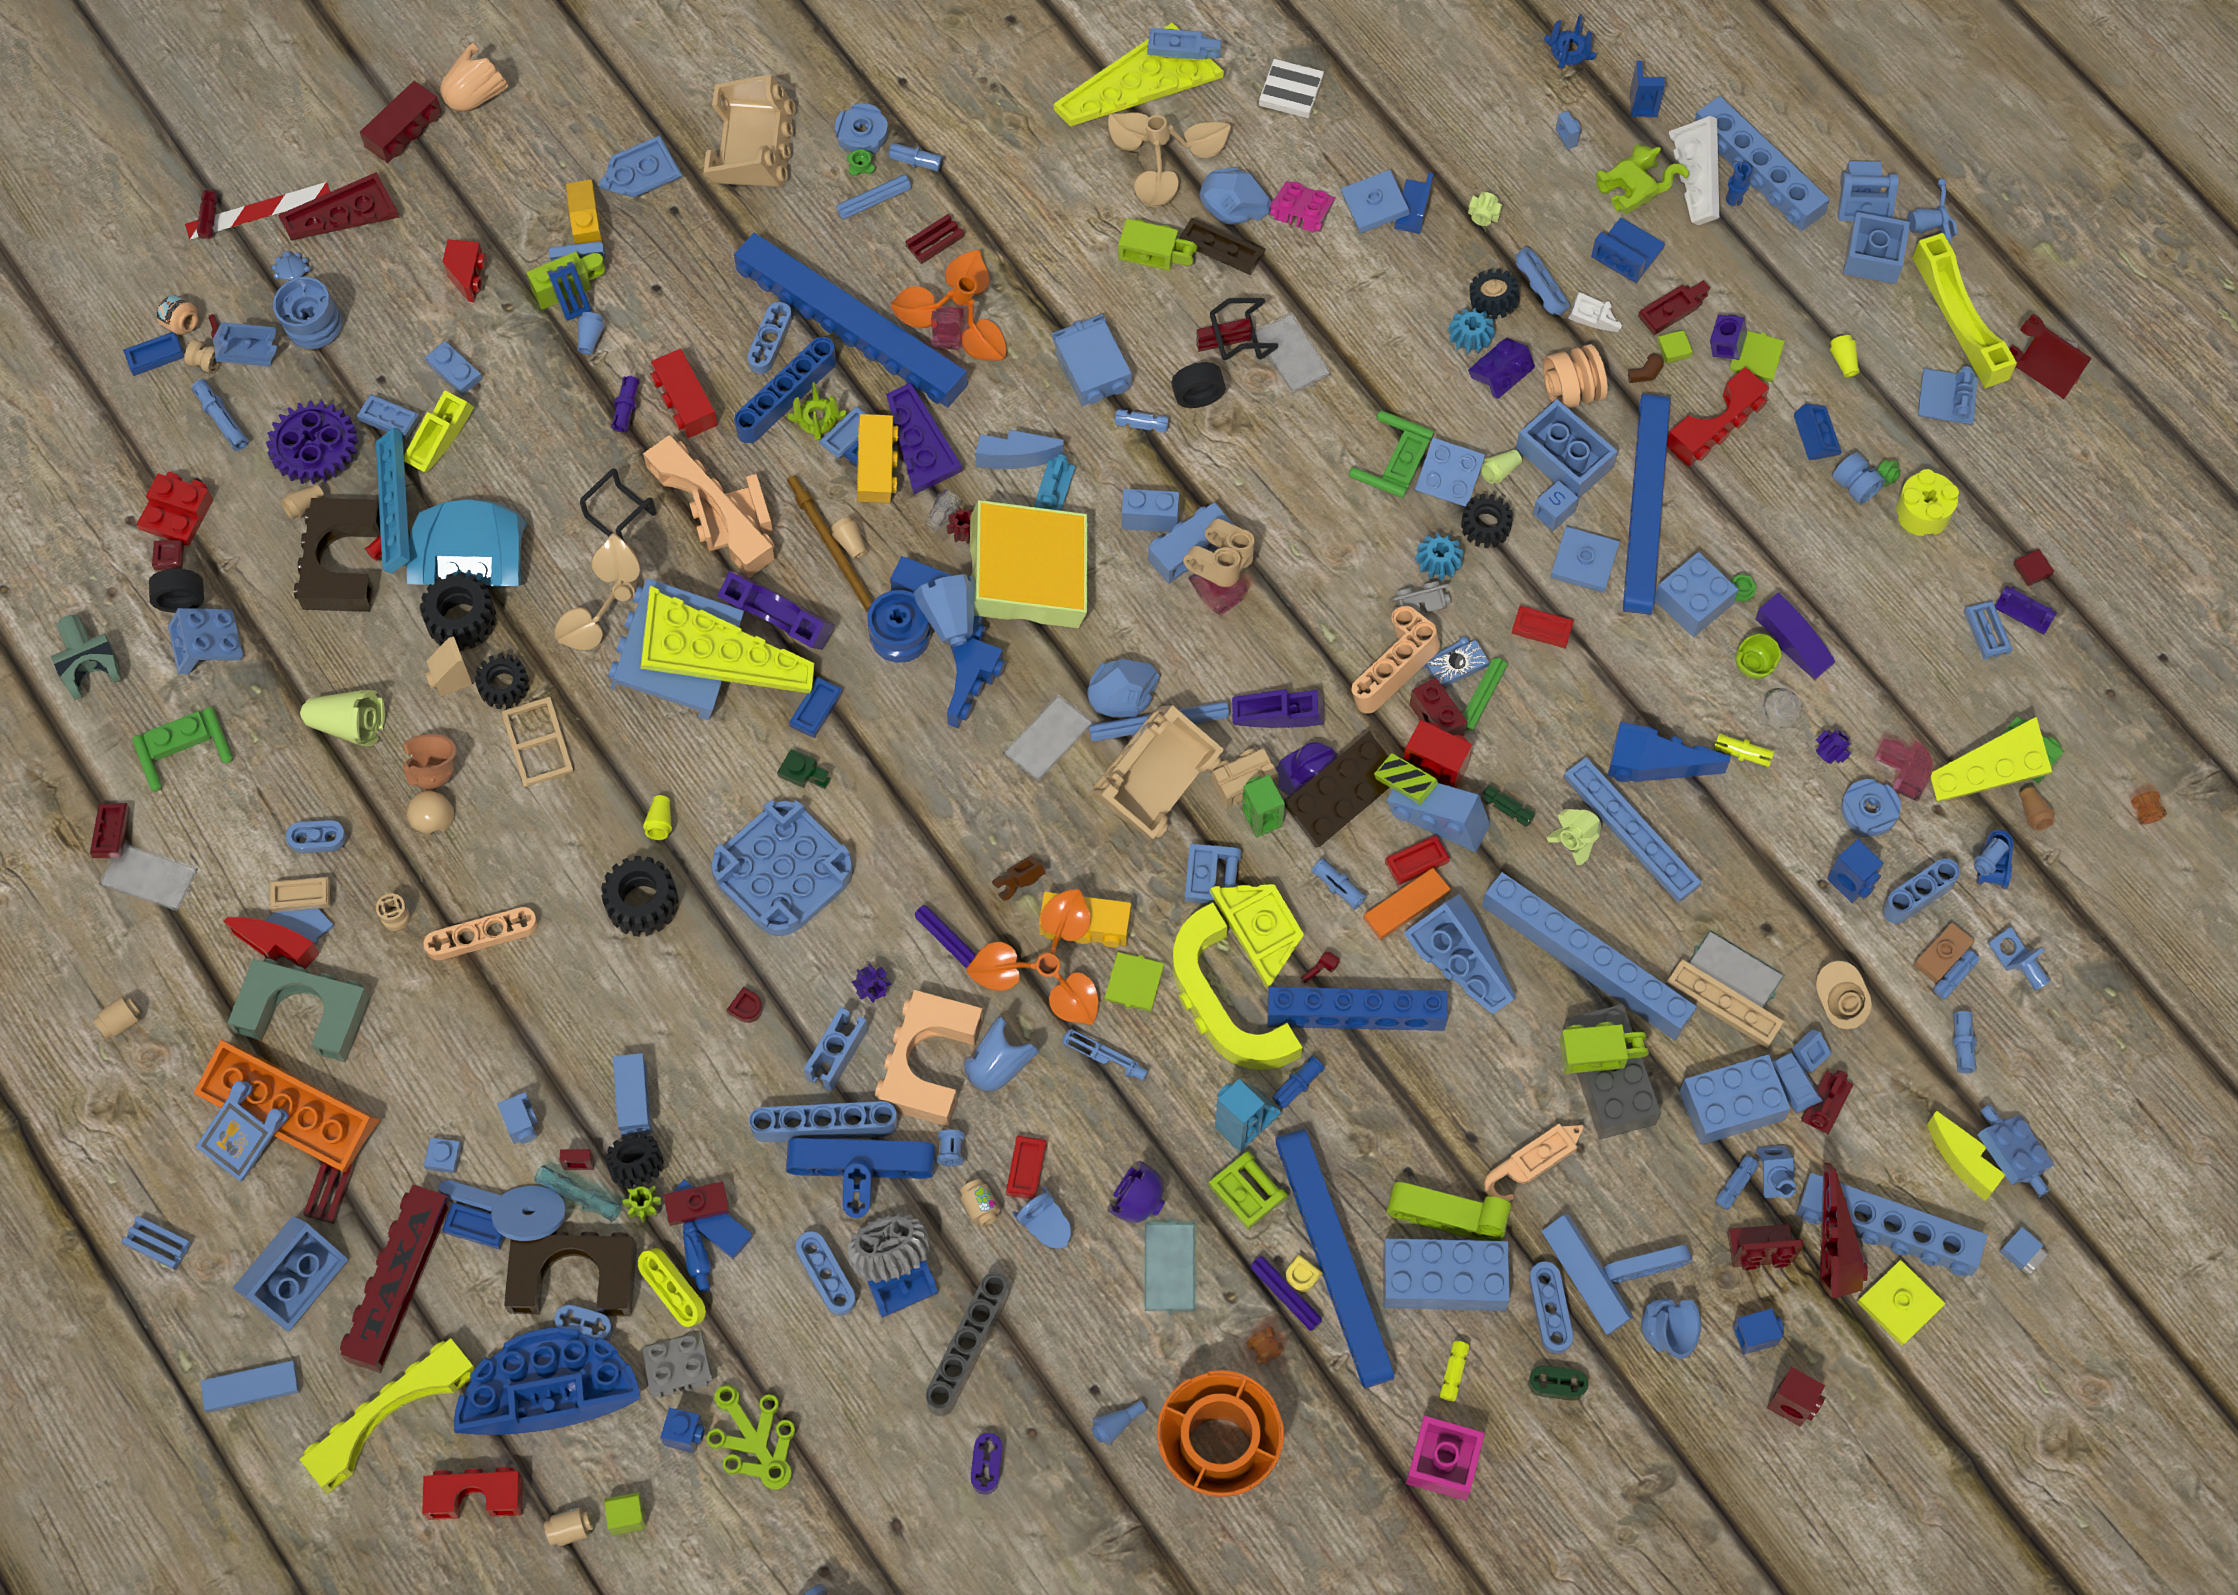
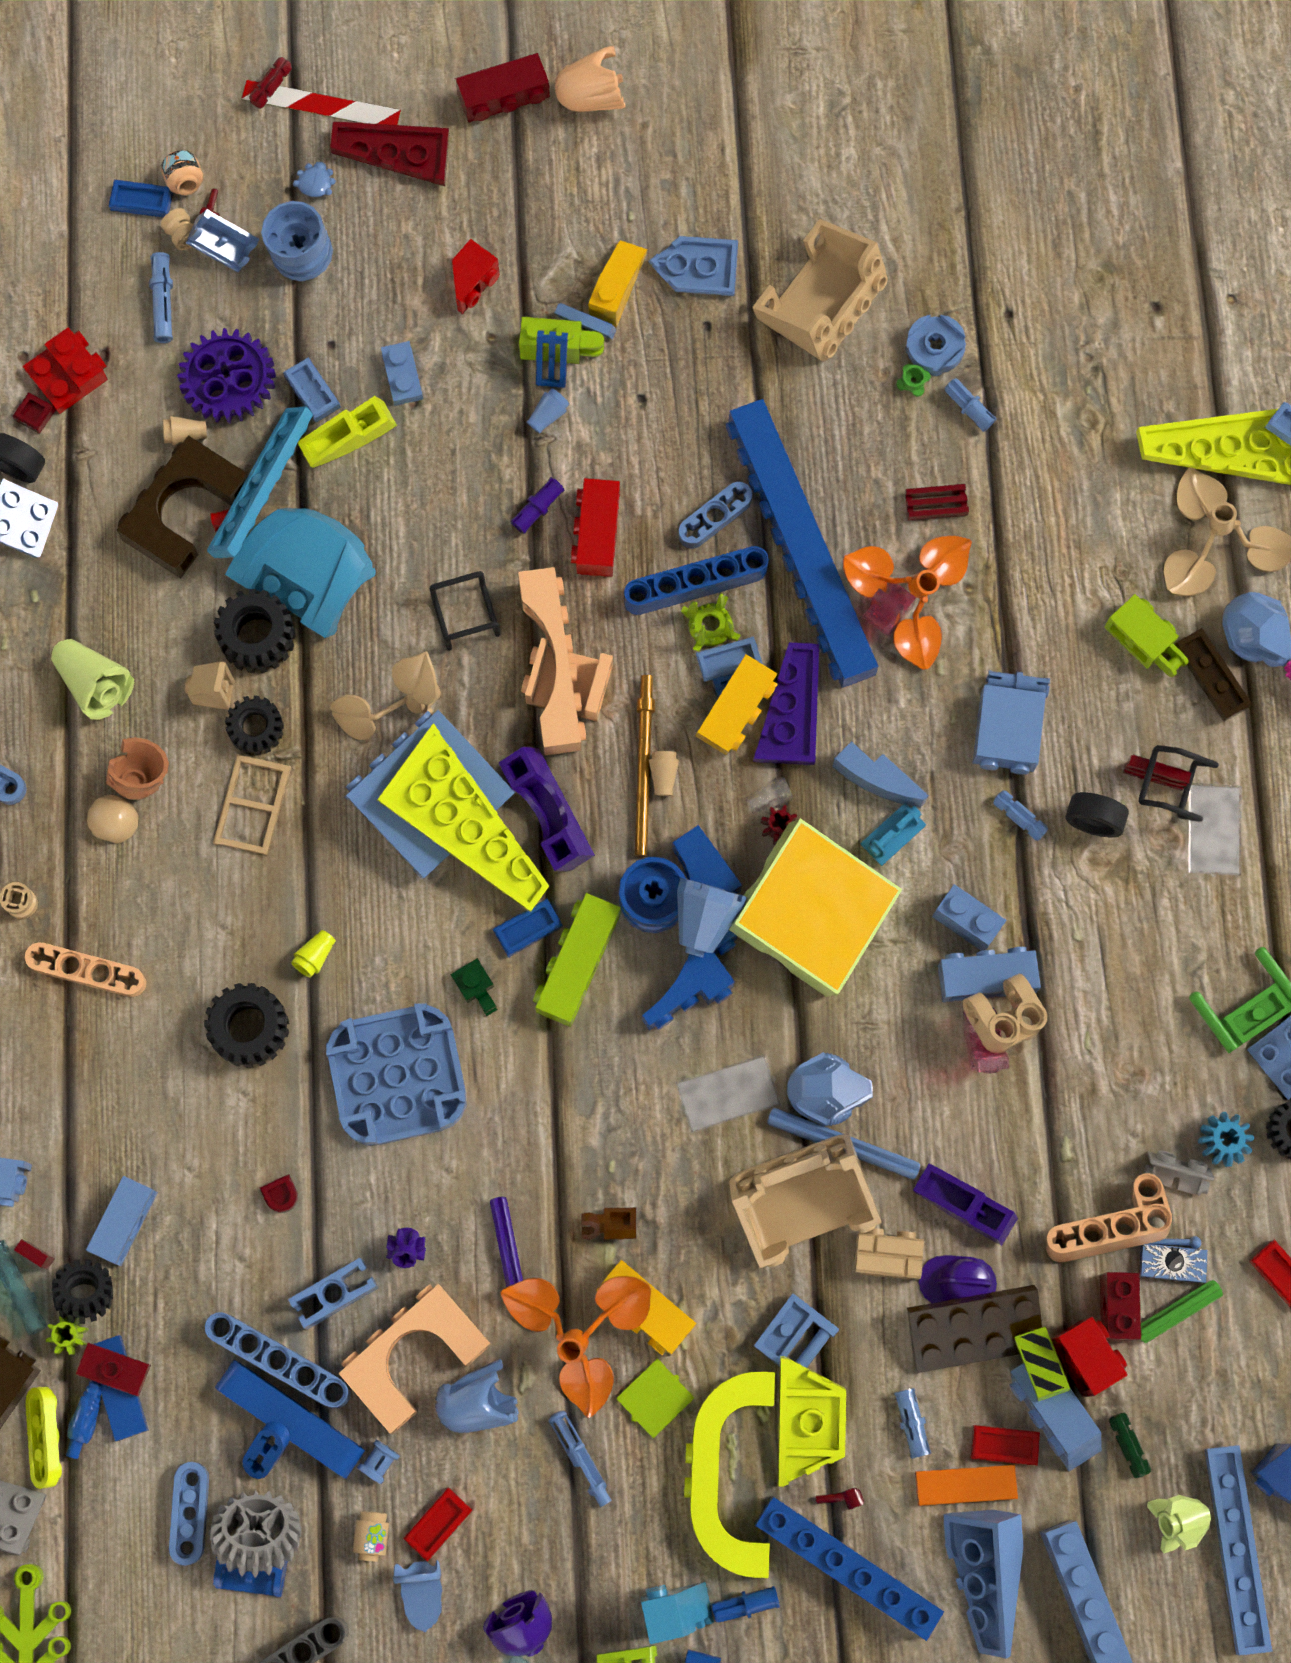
camera: 30 degrees right, 10 degrees up
medium blue axle [836,175,911,219] -> none
bright green brick [1242,775,1285,838] -> none
none -> lime brick [533,893,621,1027]

